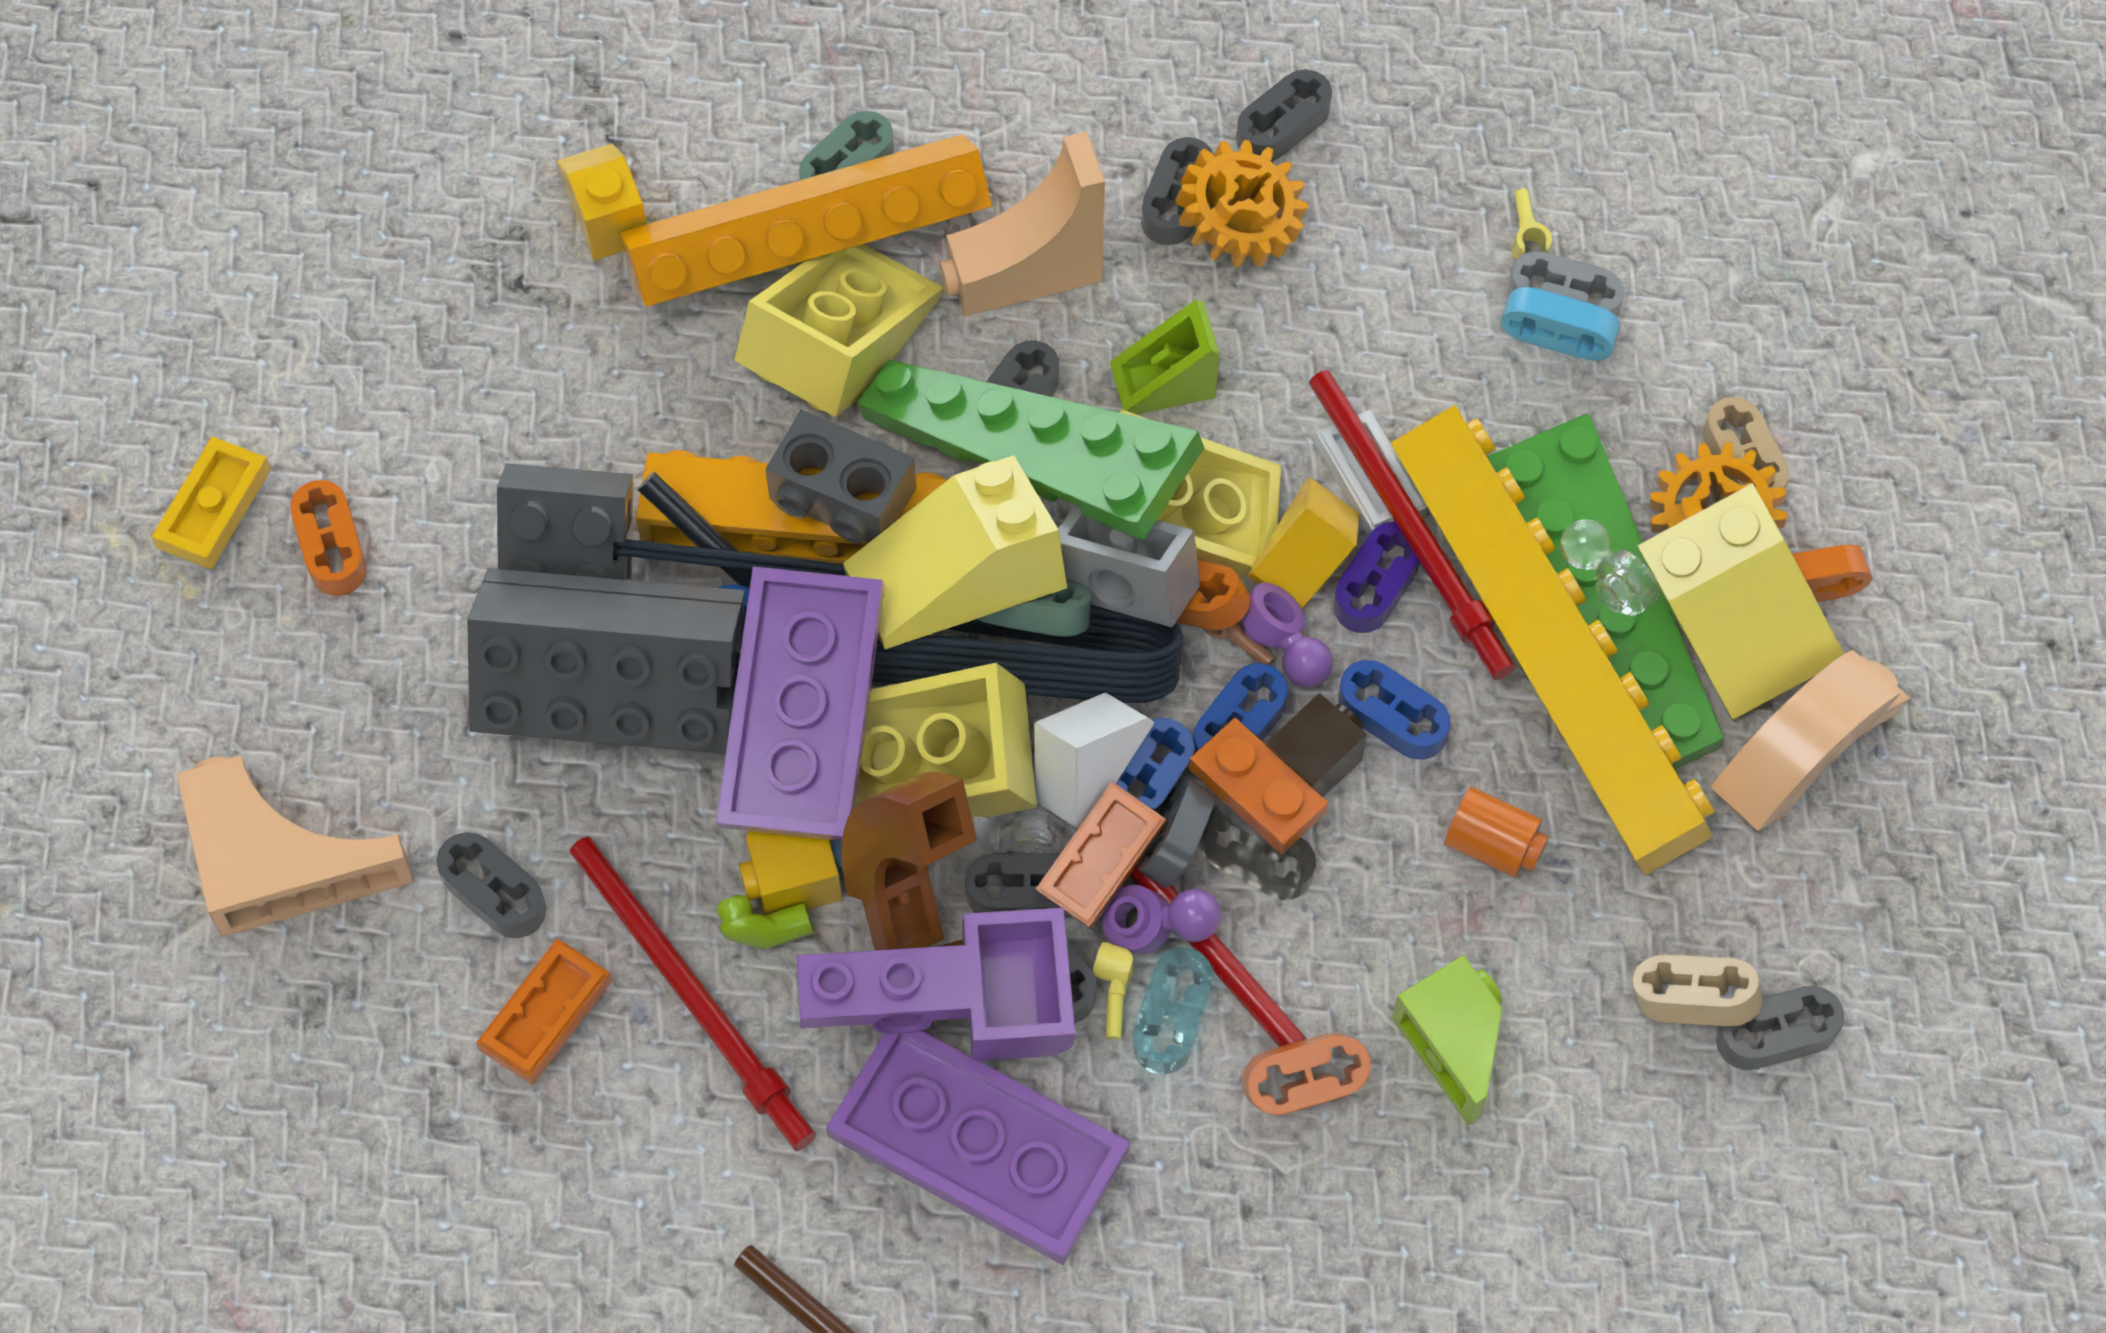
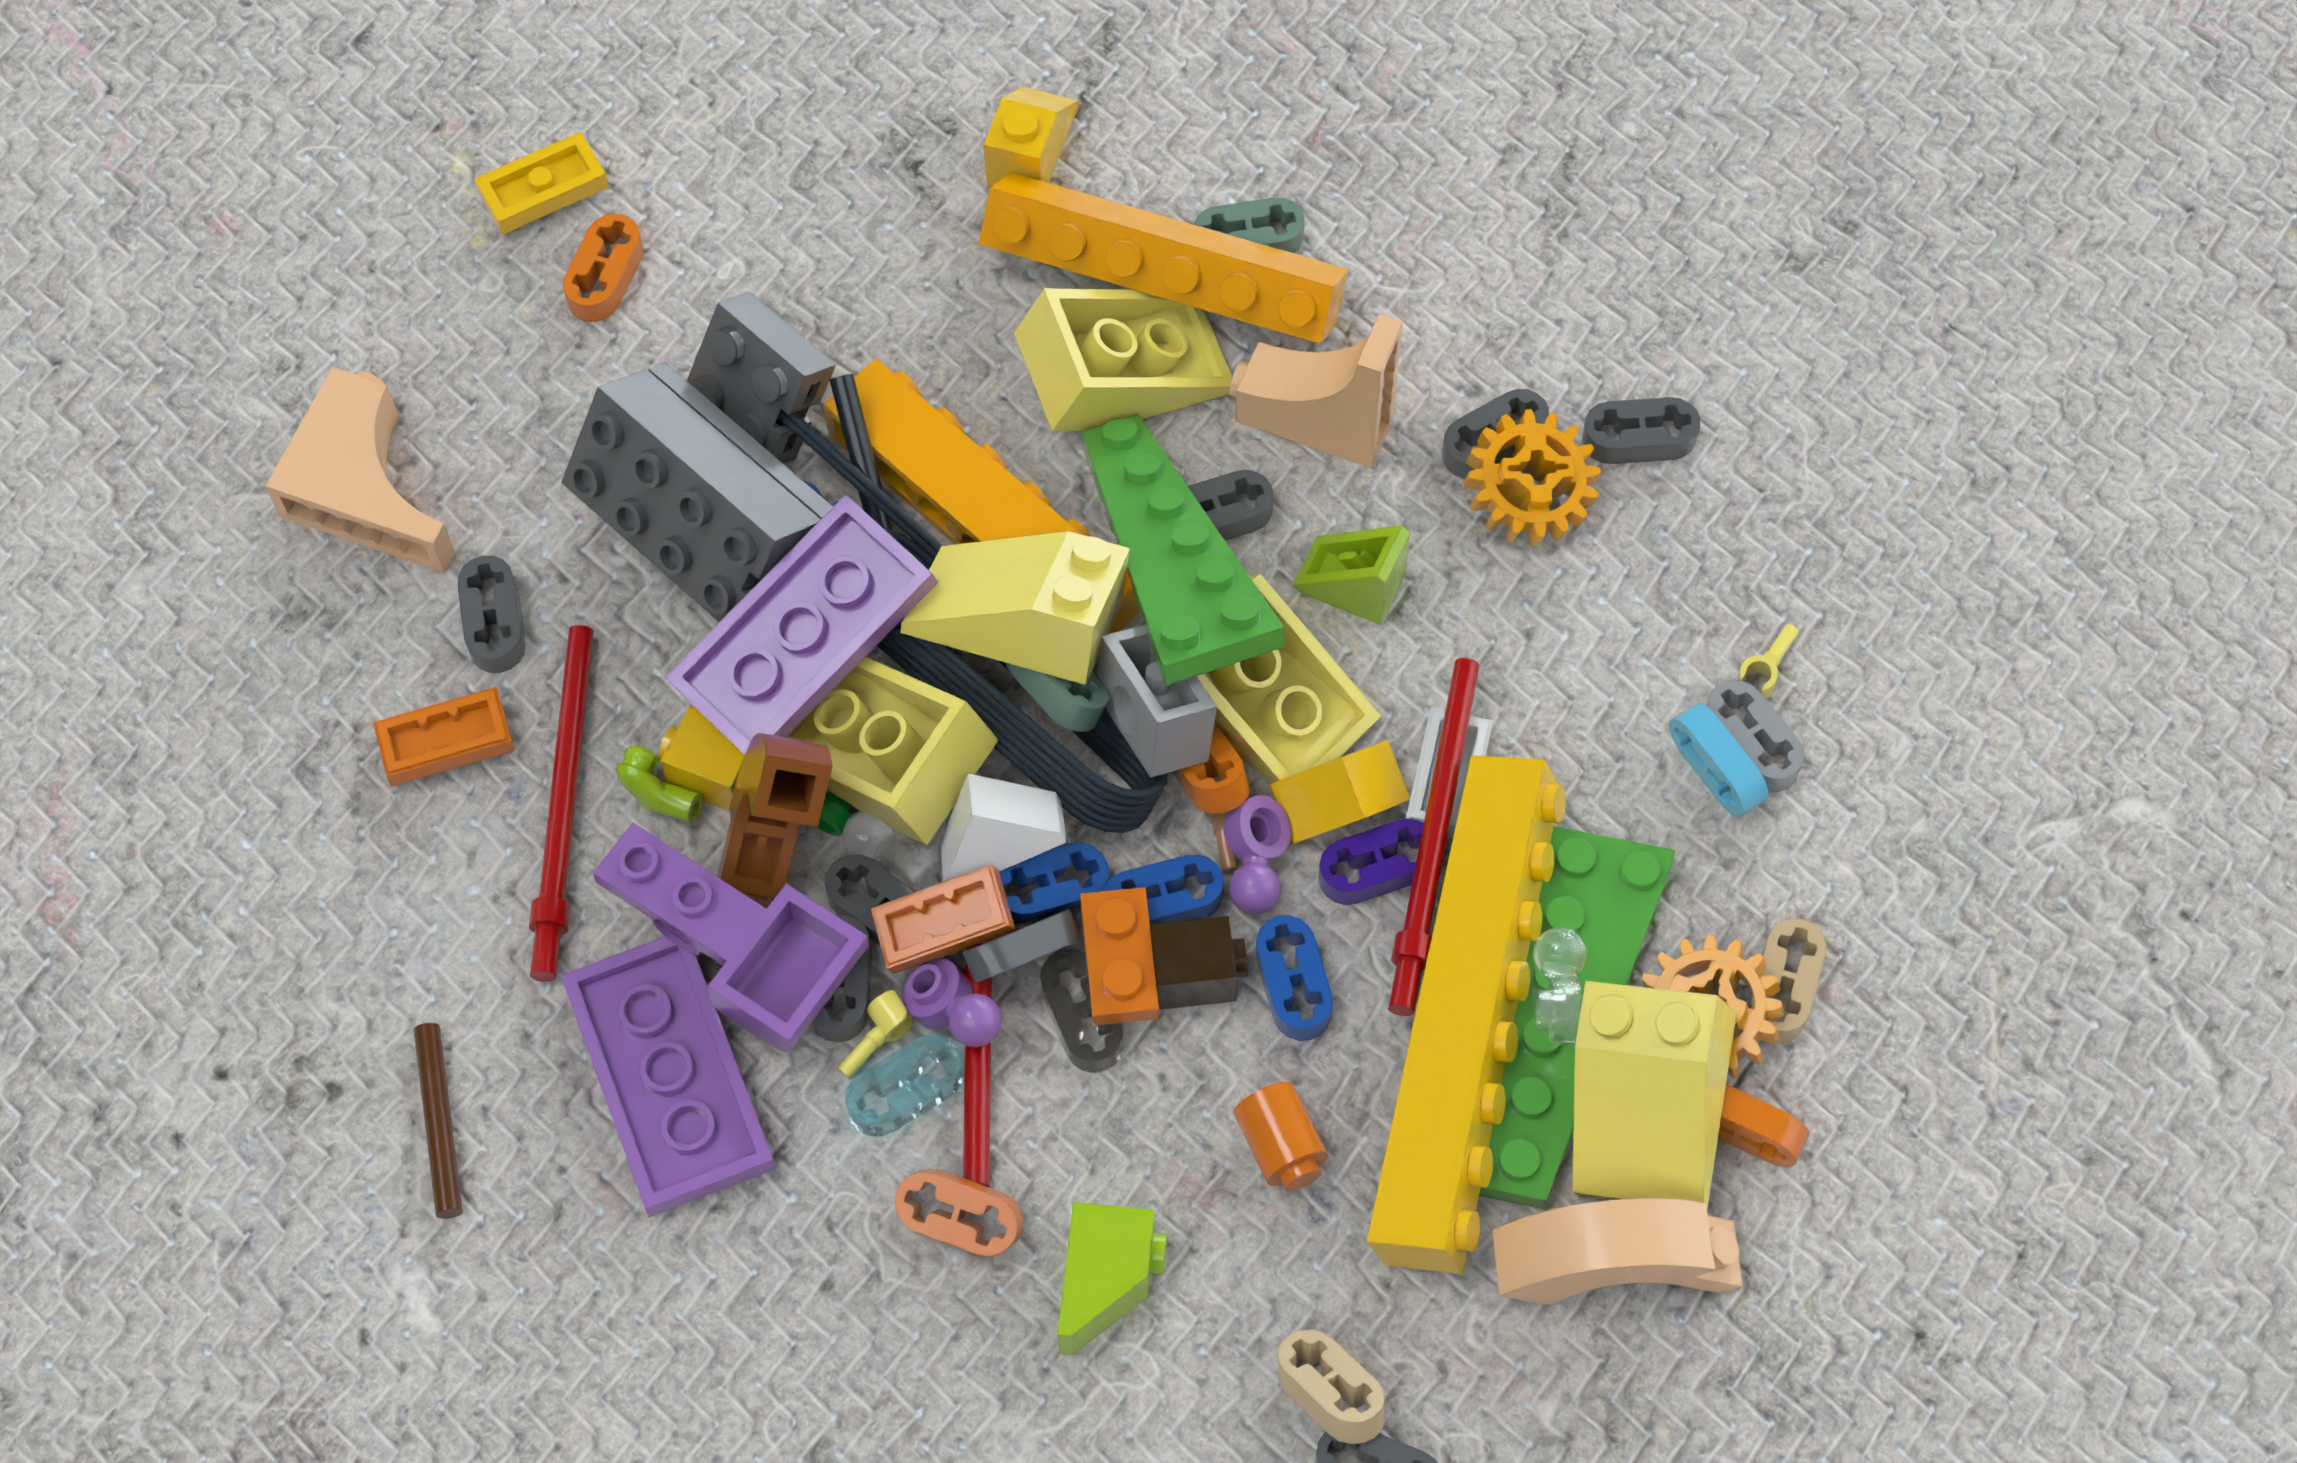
camera: 40 degrees right, 0 degrees up
dark grey brick [765,409,916,543] -> none

